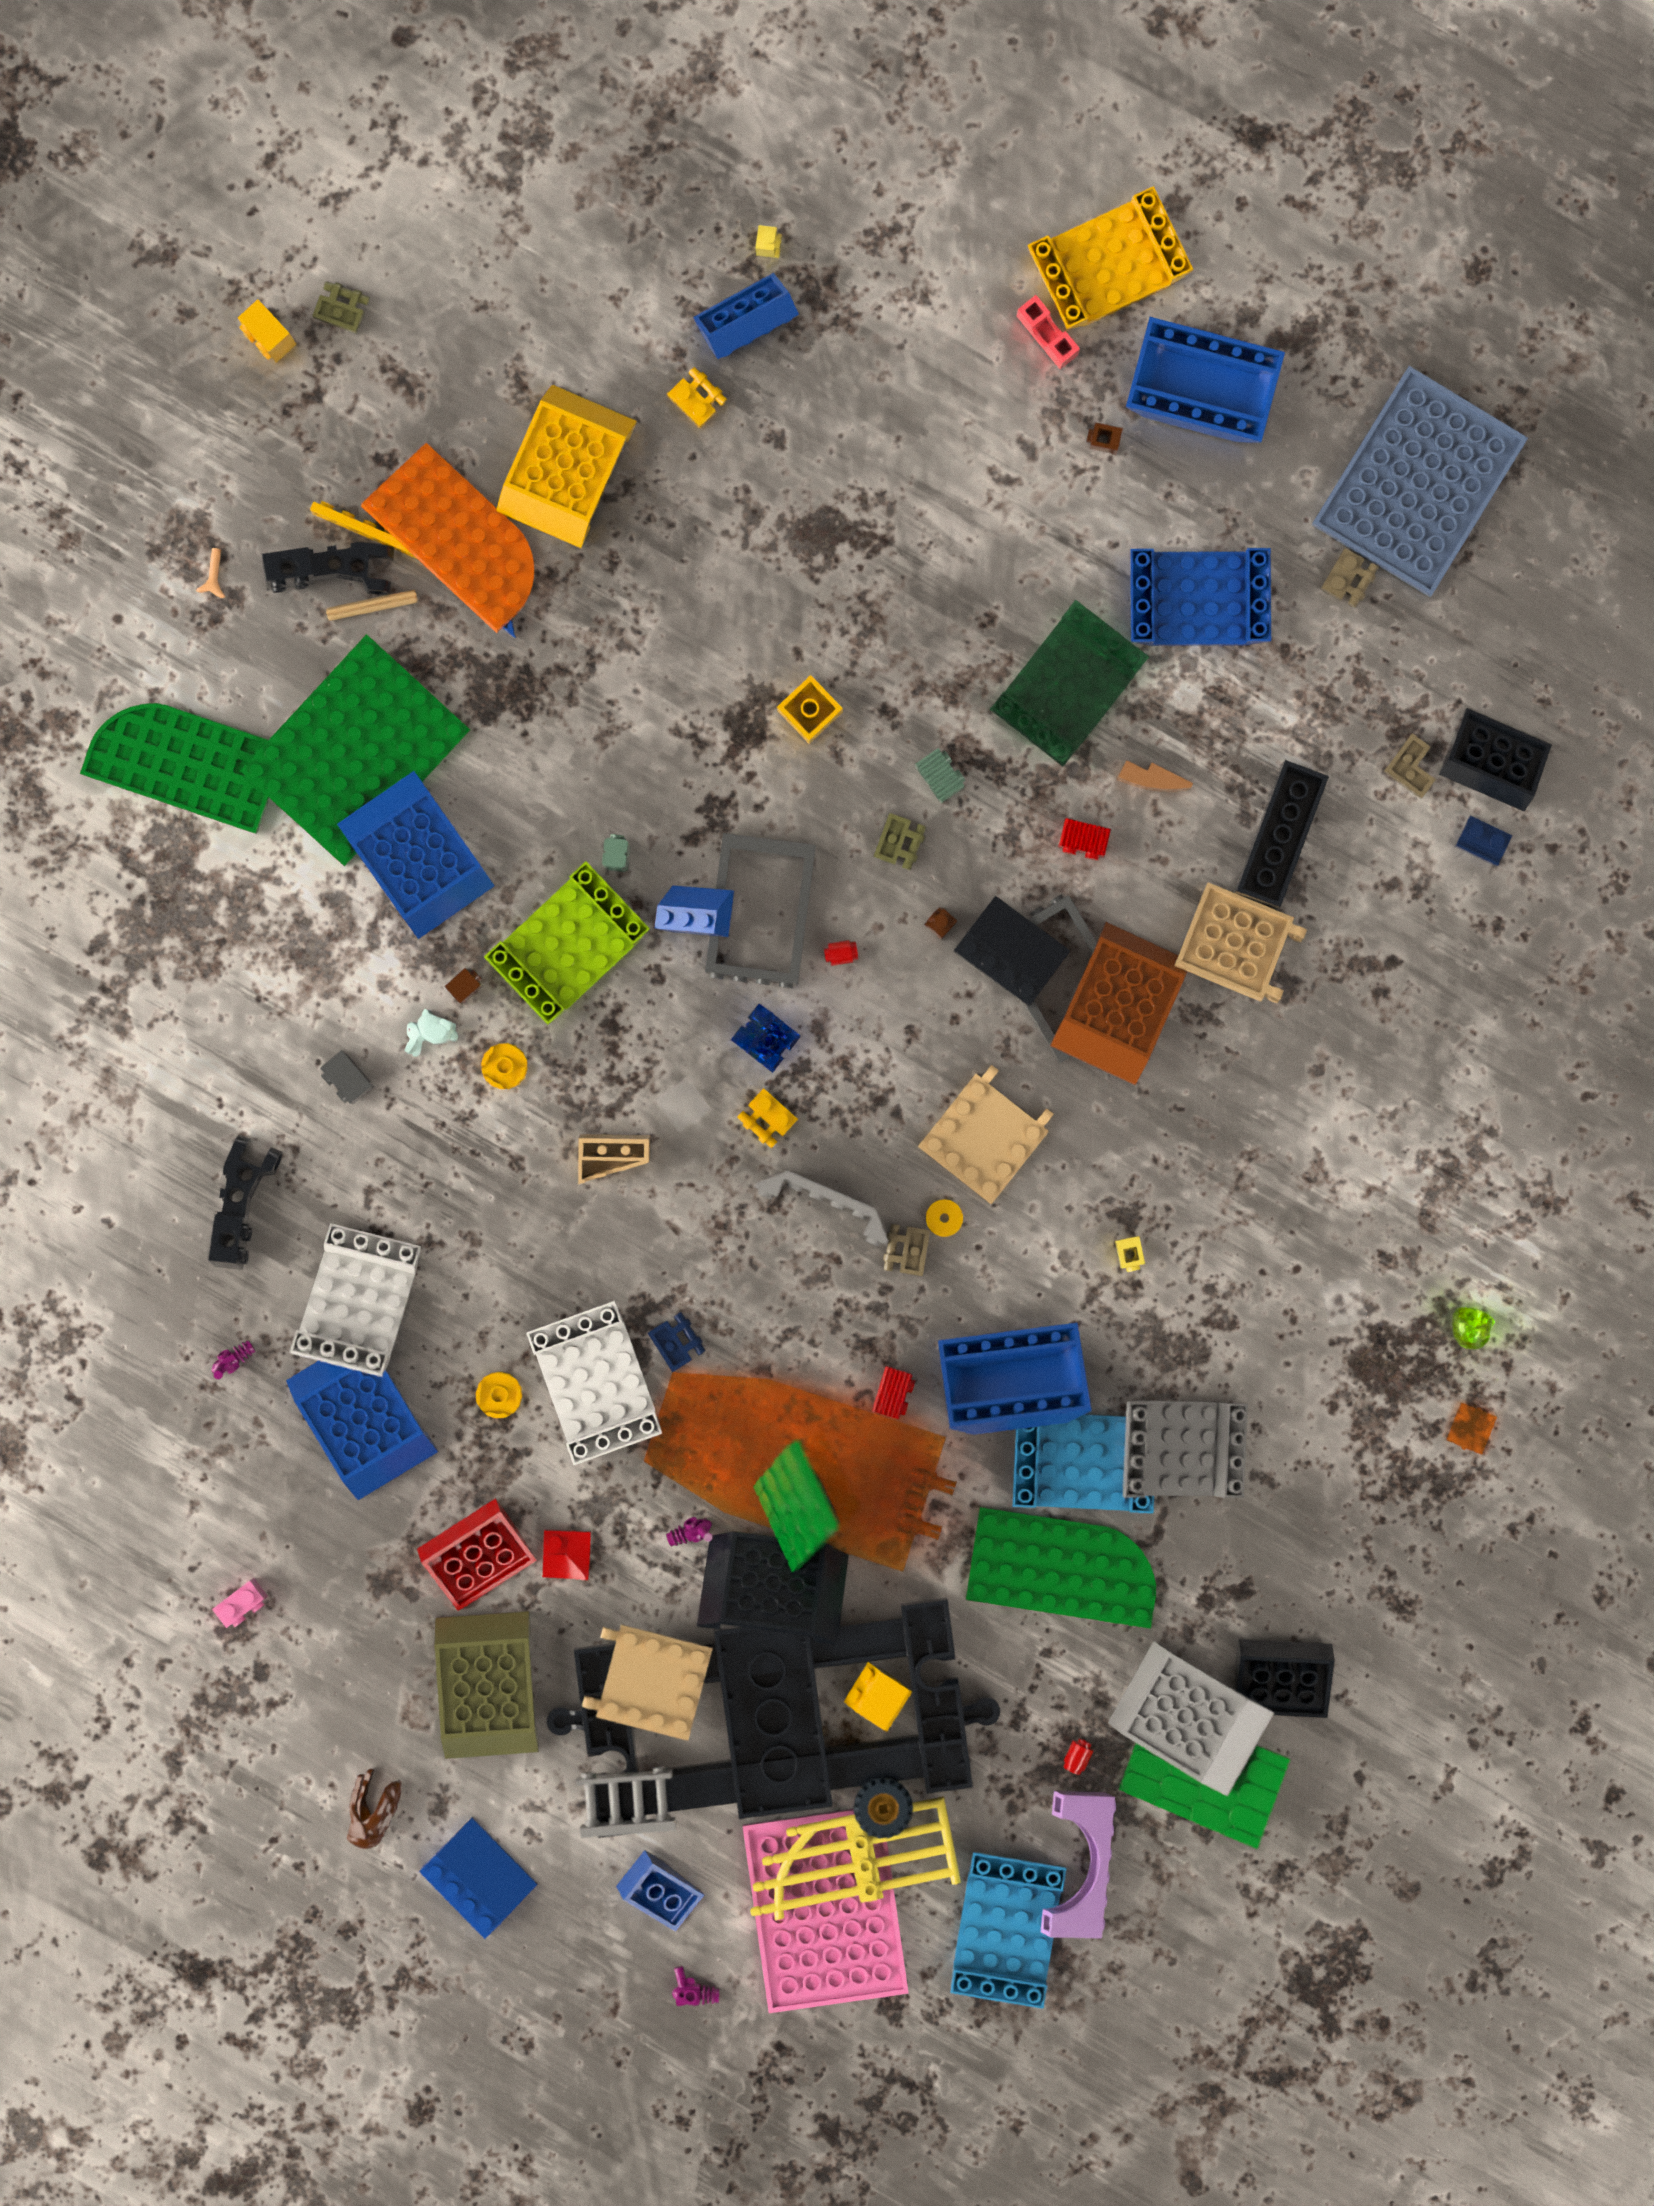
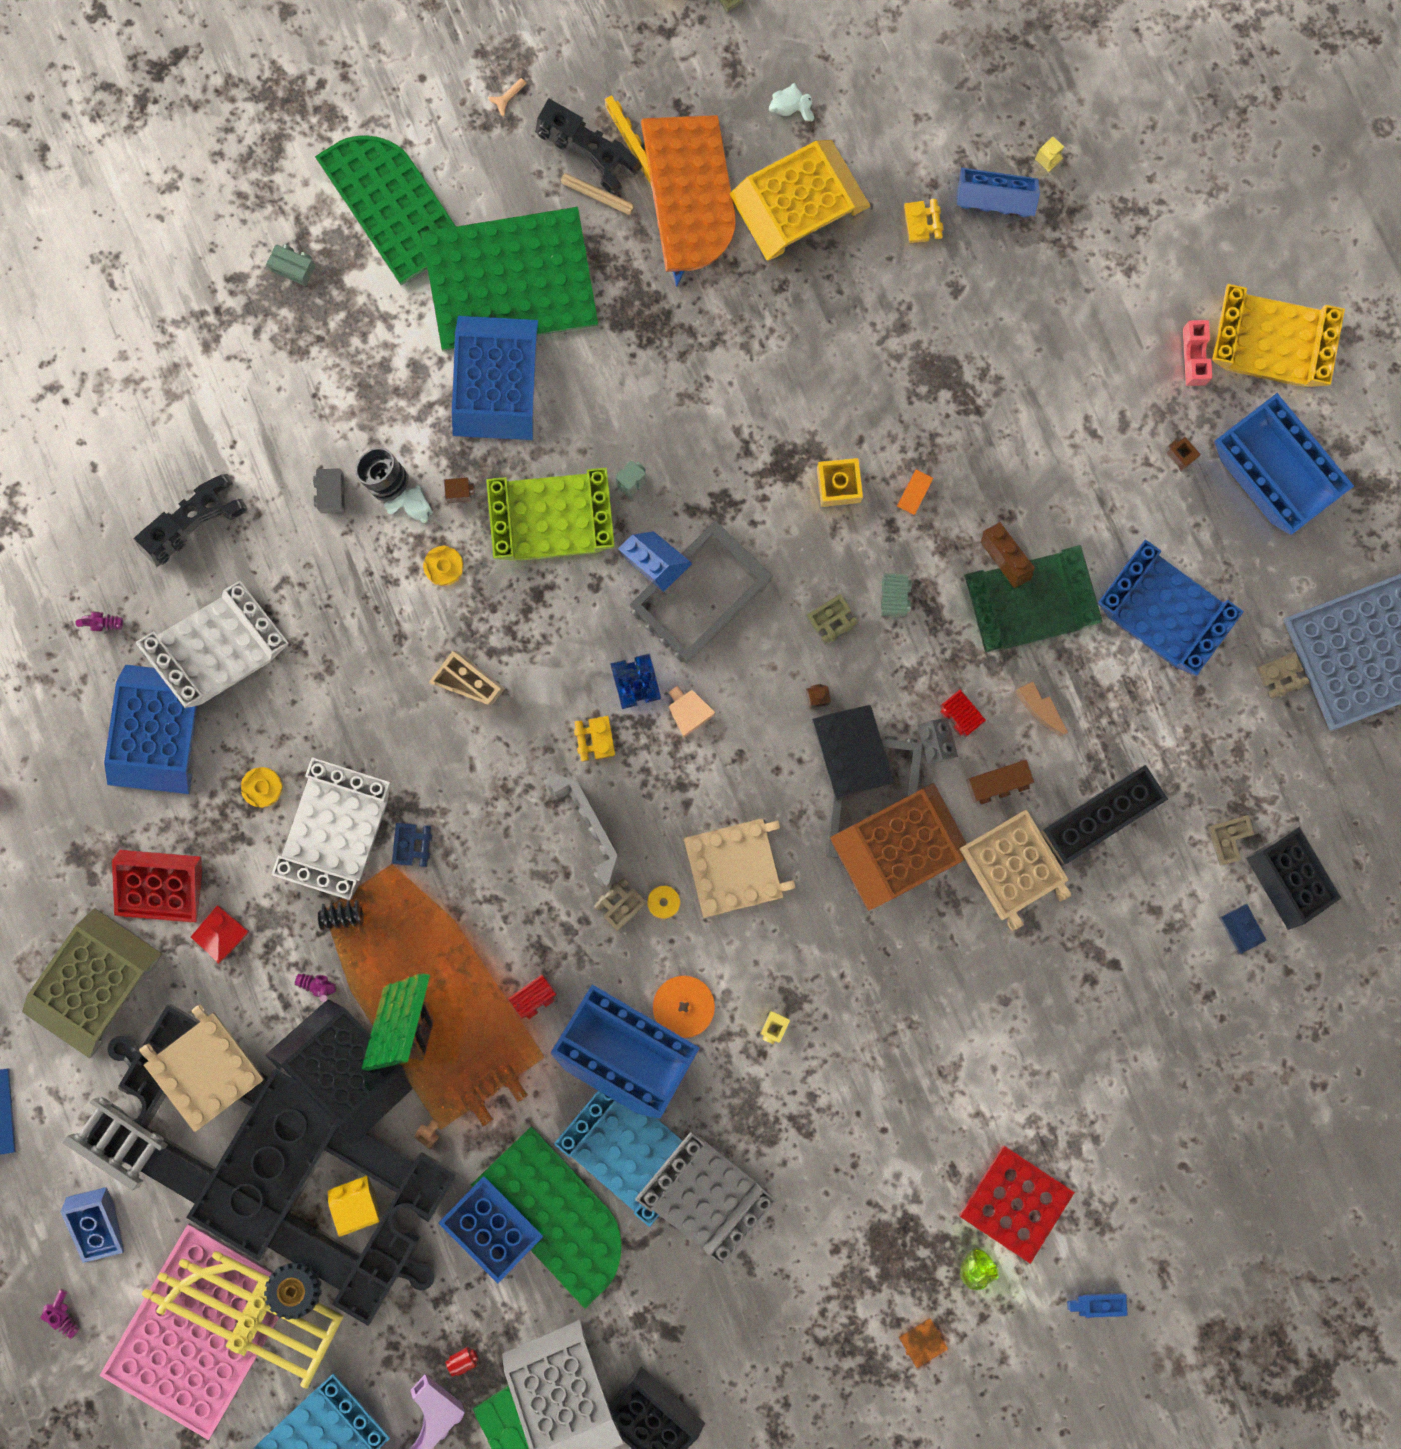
camera: 30 degrees right, 5 degrees down
red brick [824,940,859,966] -> none
none -> sand green brick [266,244,315,286]
none -> black piece [318,900,364,930]
none -> black wheel [355,447,409,501]
none -> medium nougat plate [413,1119,439,1149]
none -> blue slope [438,1176,543,1284]
none -> orange piece [653,976,715,1038]
none -> light nougat torso [668,686,715,737]
none -> light aqua animal [769,83,814,122]
none -> orange slope [897,469,933,515]
none -> dark grey brick [917,718,958,764]
none -> red piece [959,1145,1075,1264]
none -> reddish brown brick [966,759,1035,805]
none -> reddish brown brick [981,522,1035,588]
none -> blue hinge [1067,1293,1128,1318]

